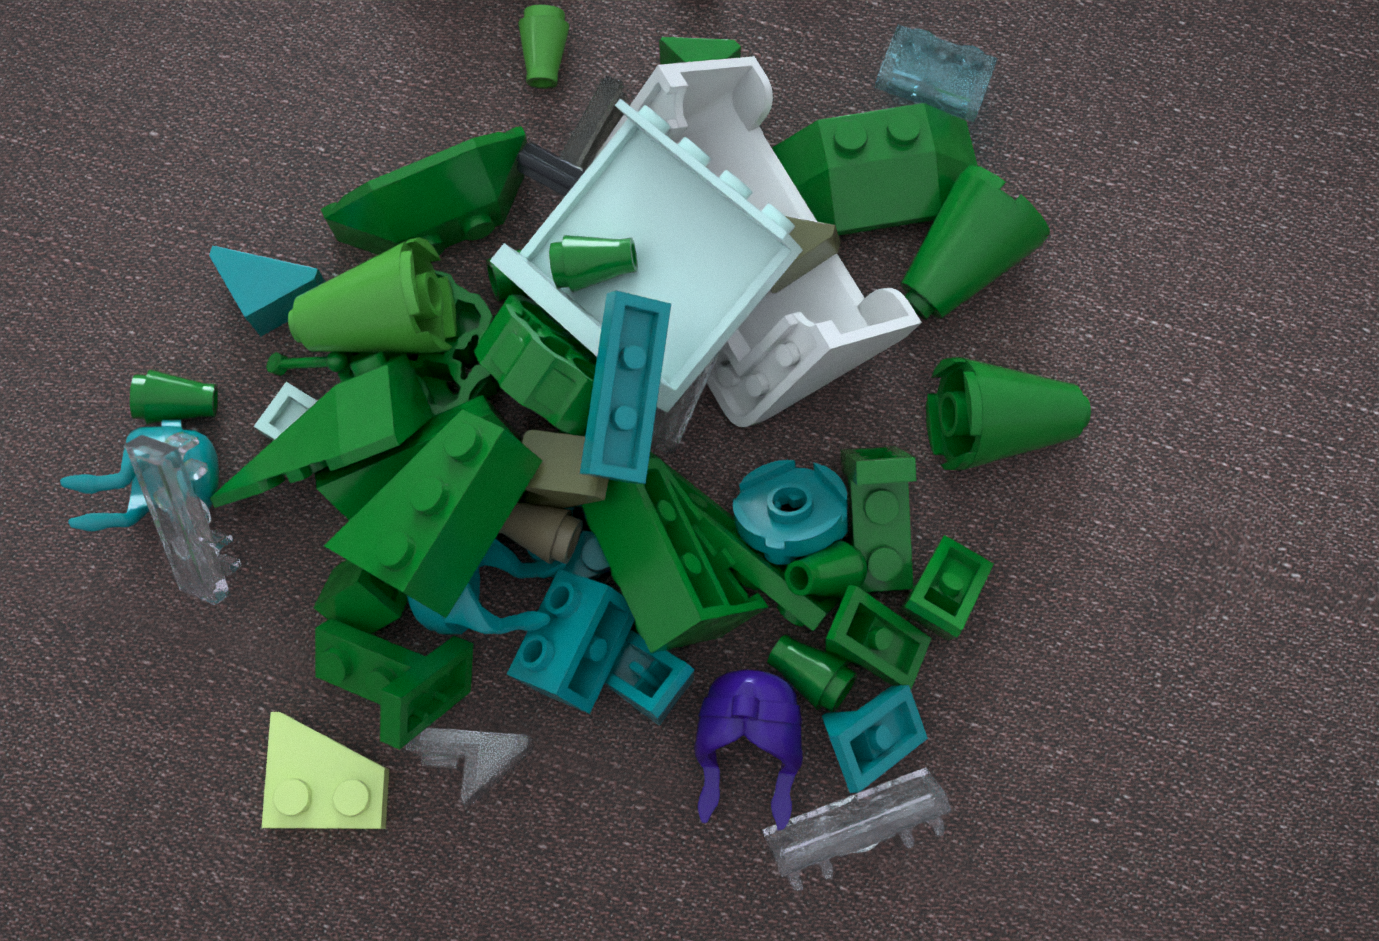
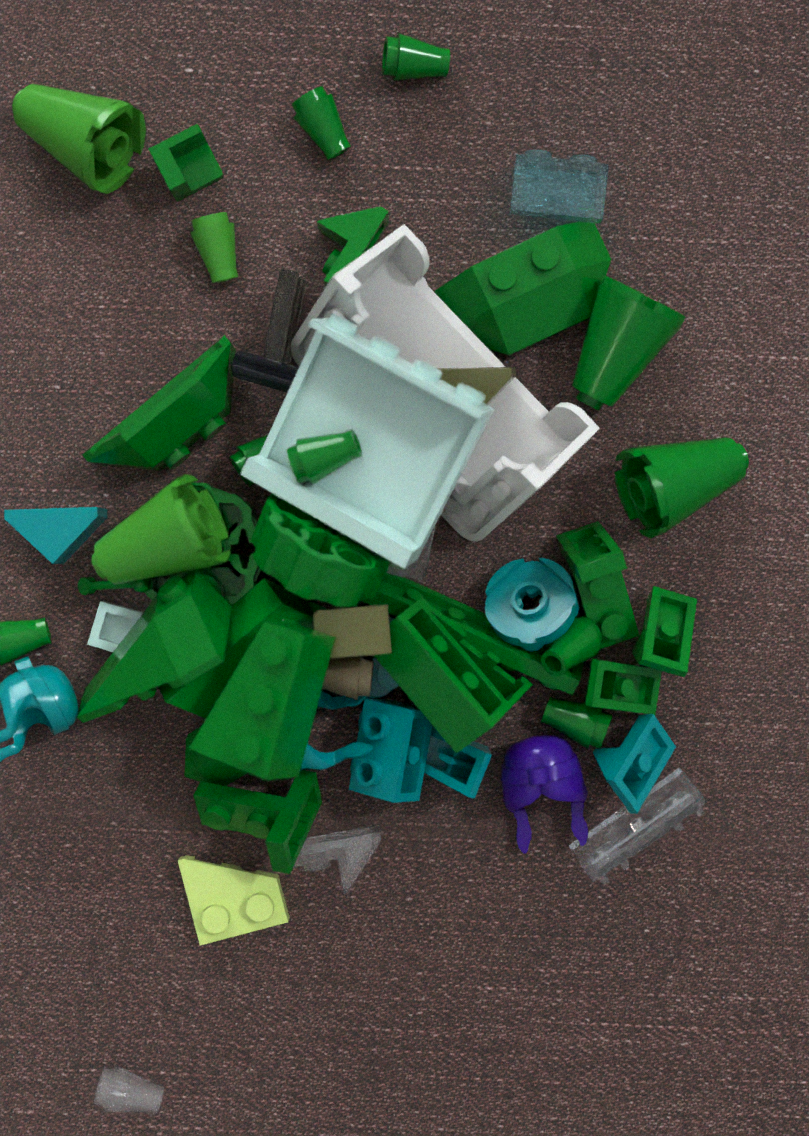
camera: 15 degrees left, 15 degrees up
clear plate [124,432,242,605] -> none
teal plate [580,290,671,484] -> none

